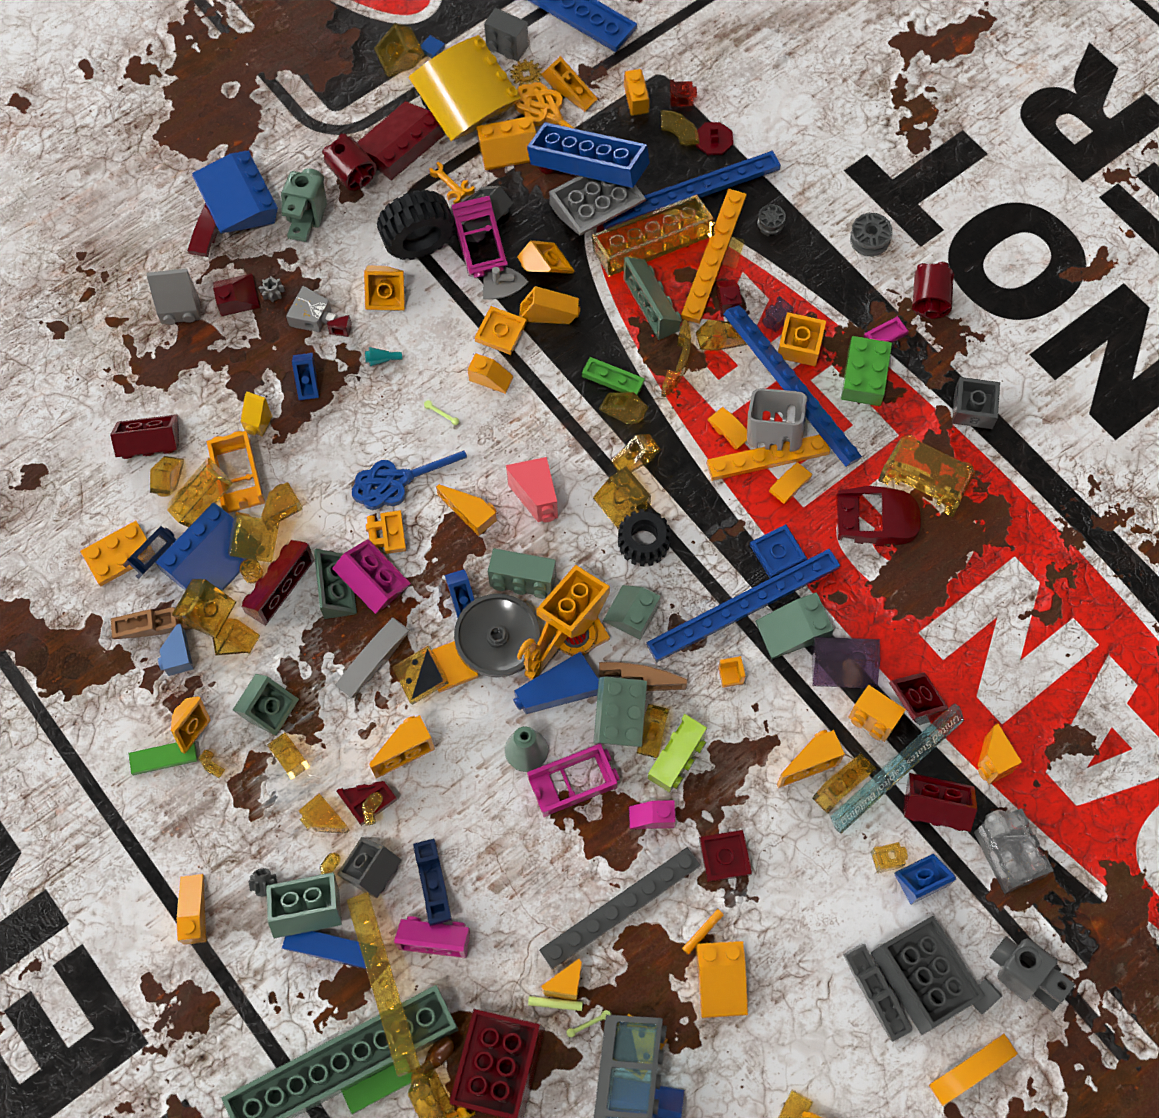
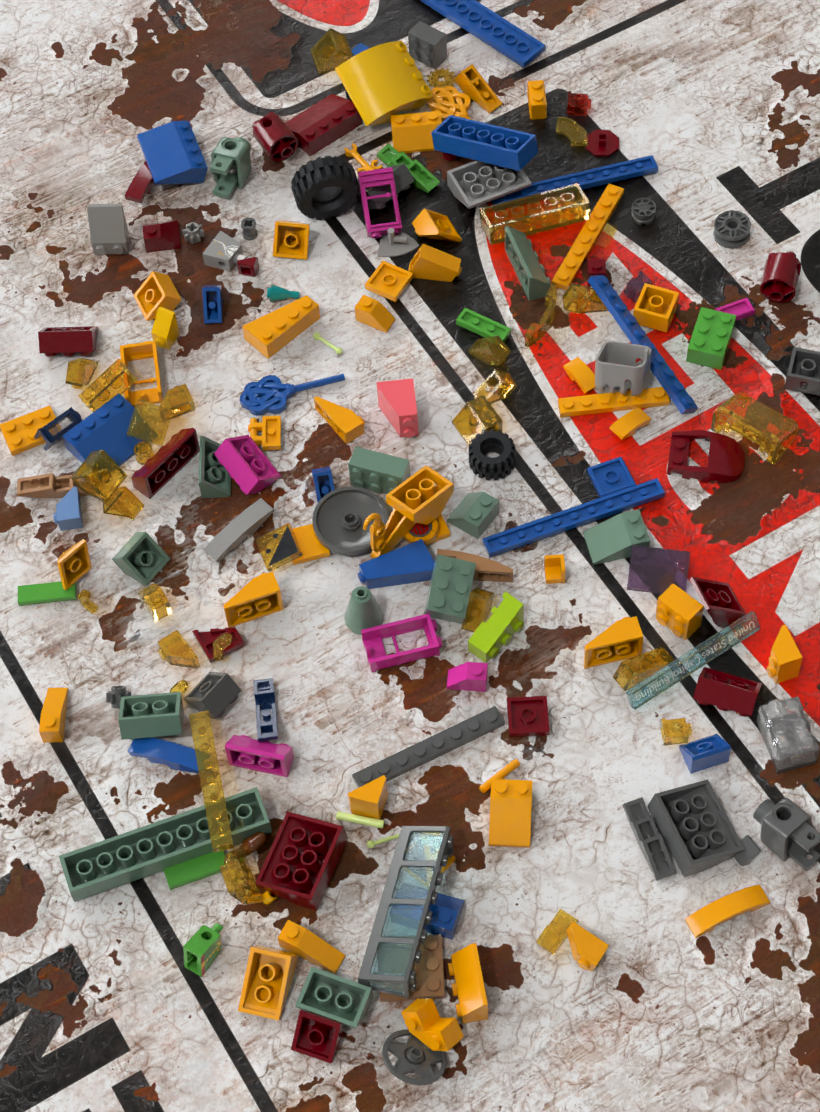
camera: 10 degrees right, 10 degrees down
none -> light orange slope [133,271,182,321]
none -> dark grey bush [241,218,258,241]
none -> light orange wedge [242,295,320,359]
none -> bright green slope [376,143,440,193]

